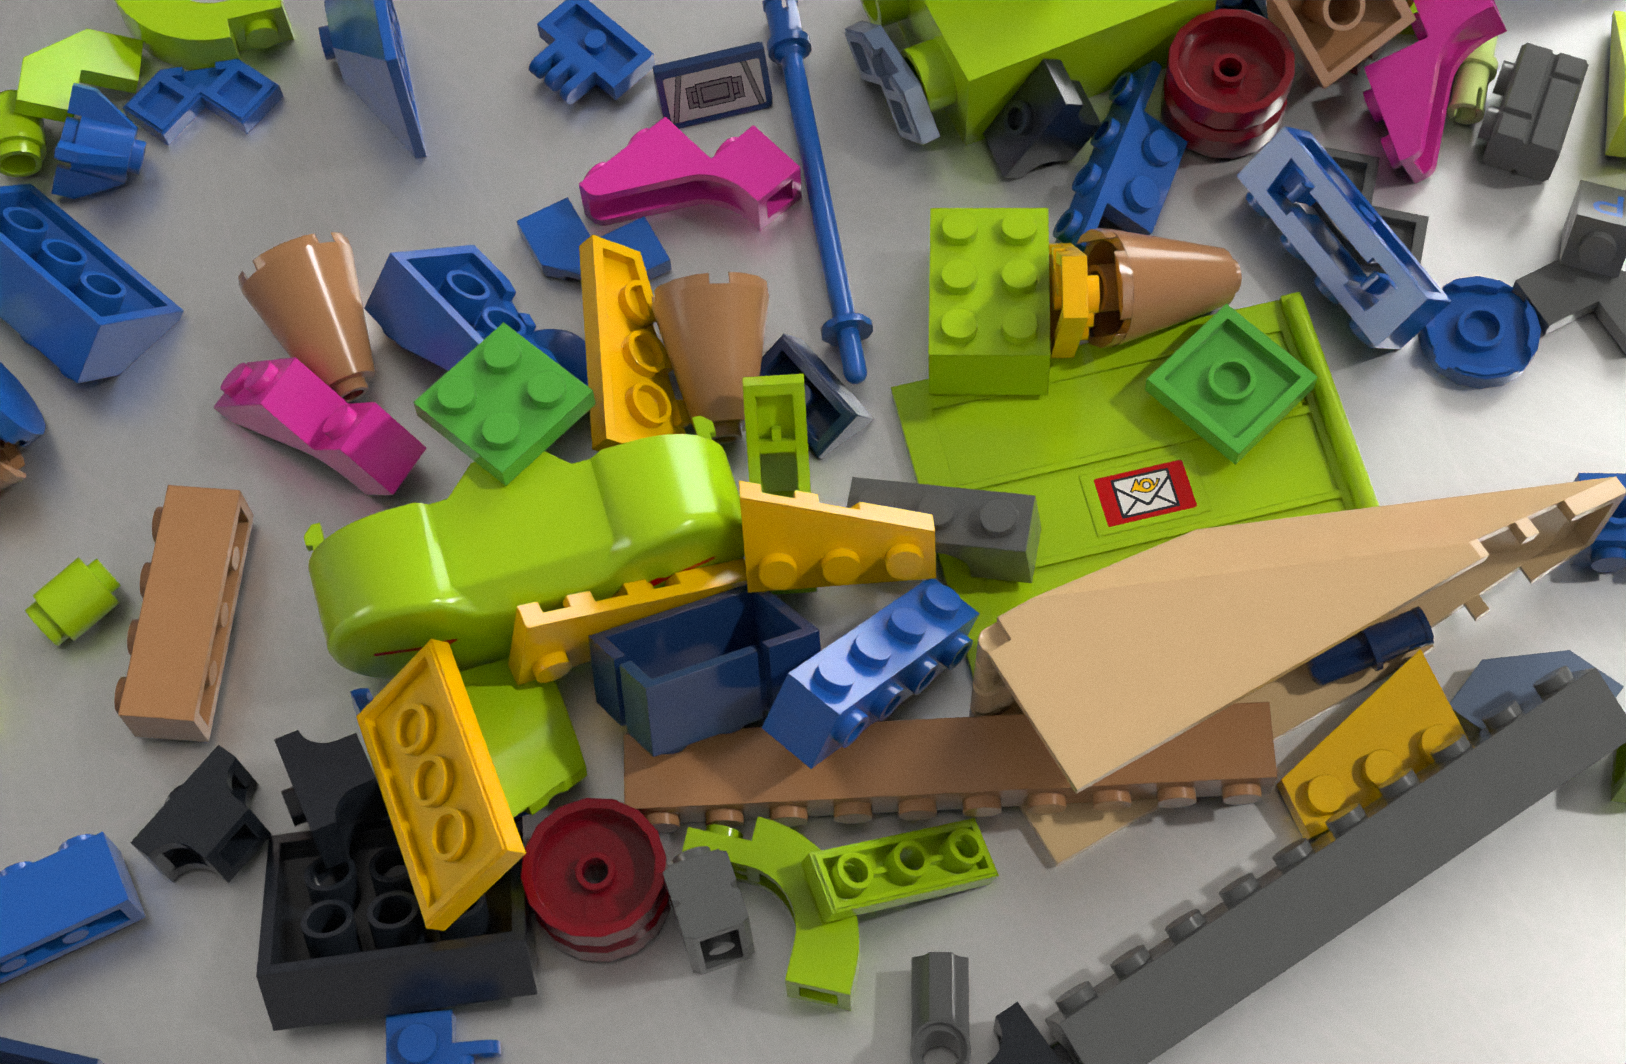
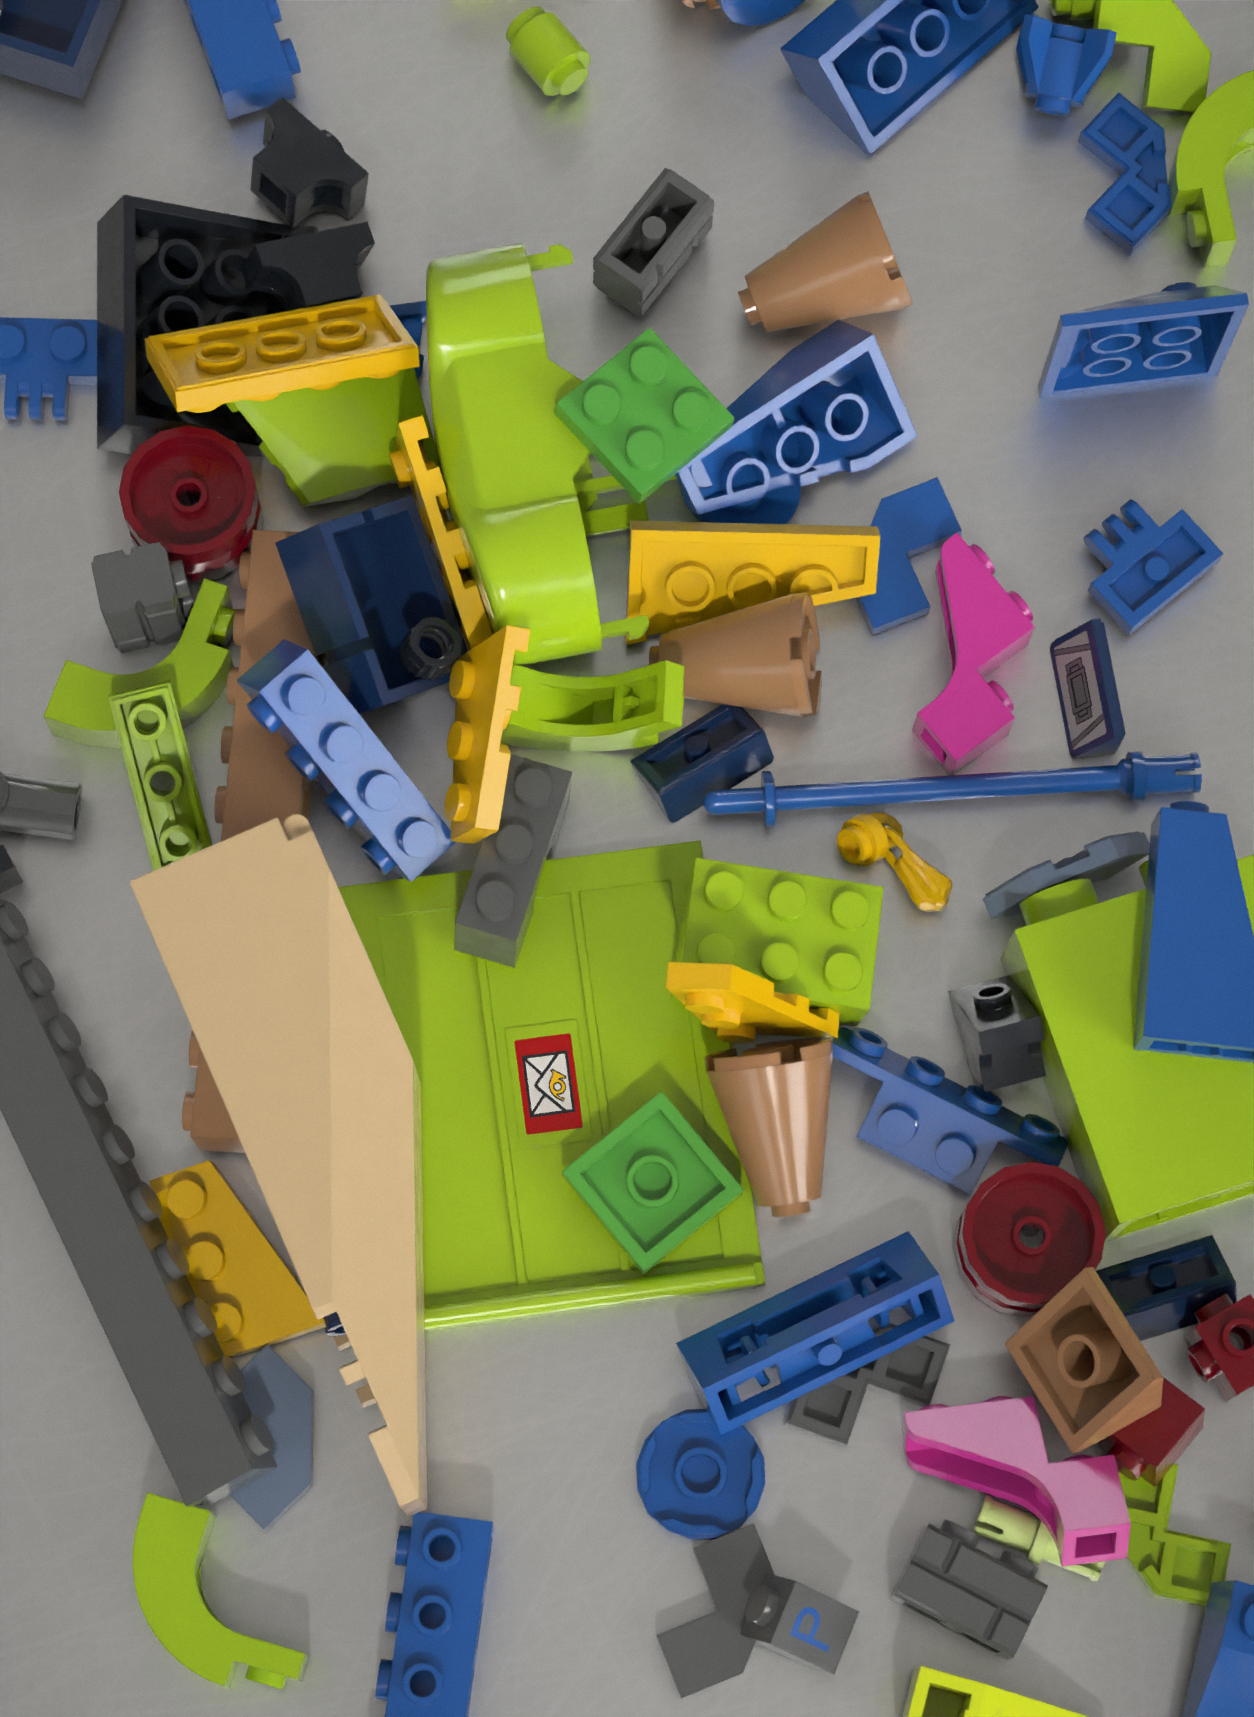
camera: 90 degrees right, 10 degrees up
medium nougat brick [114,485,254,742] -> none
dark pink arch [213,357,426,495] -> none
none -> black axle [399,617,462,681]
none -> dark grey brick [593,168,714,317]
none -> yellow piece [837,812,953,912]

